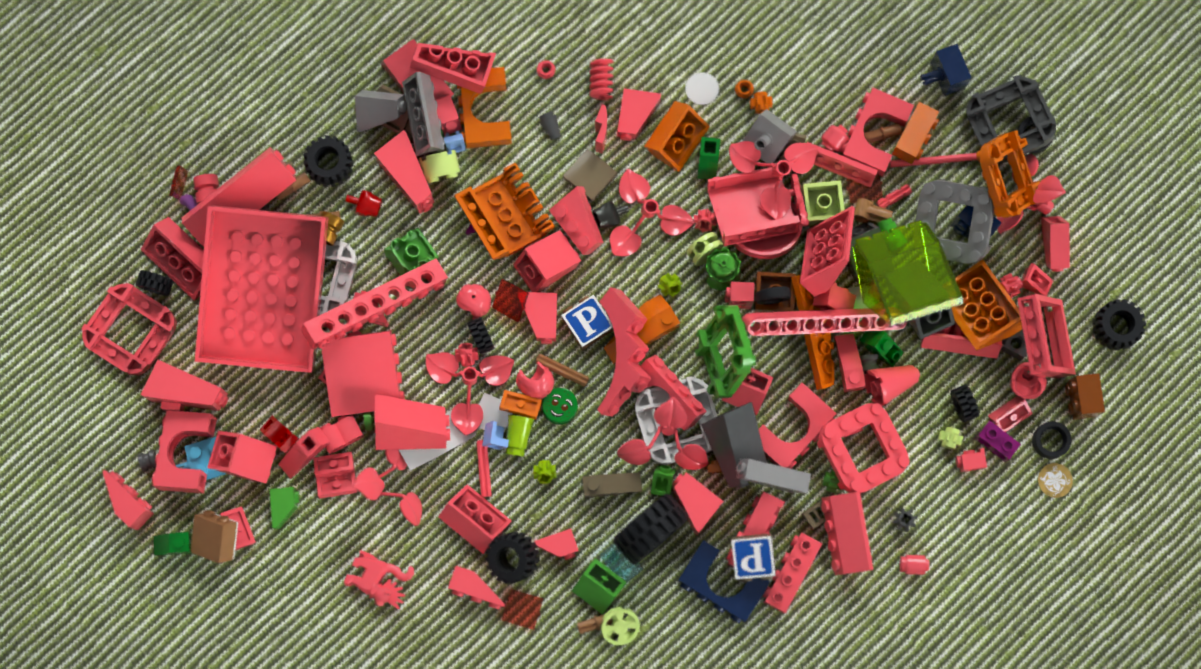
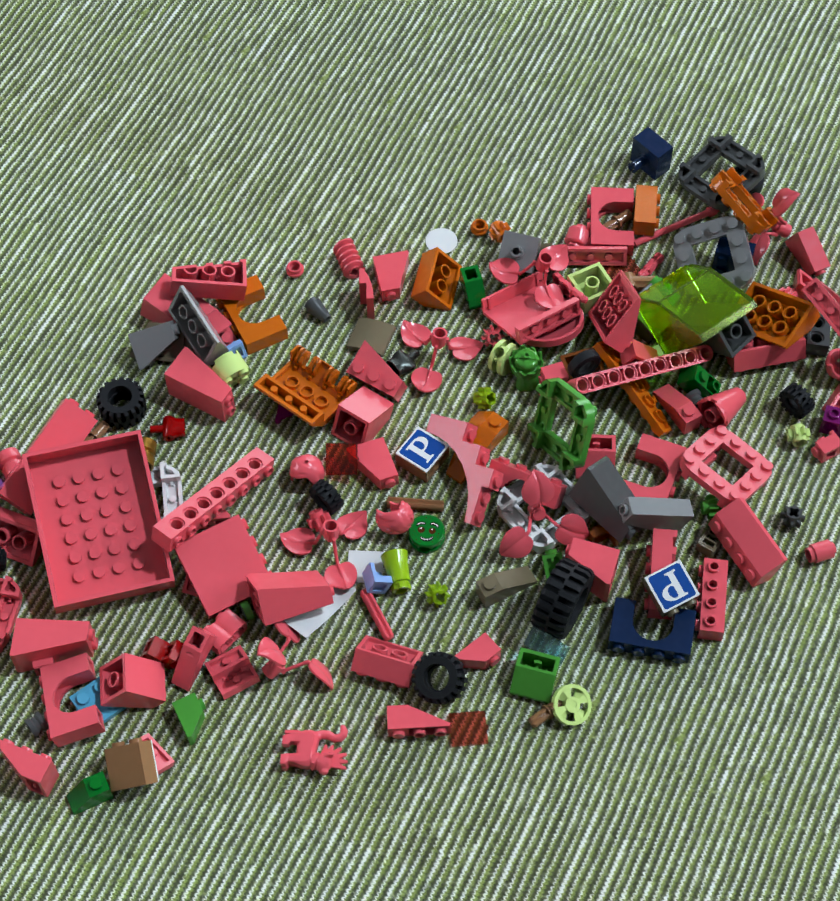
camera: 20 degrees left, 20 degrees down
bright green slope [384,228,438,276] -> none
orange panel [499,390,542,420] -> none

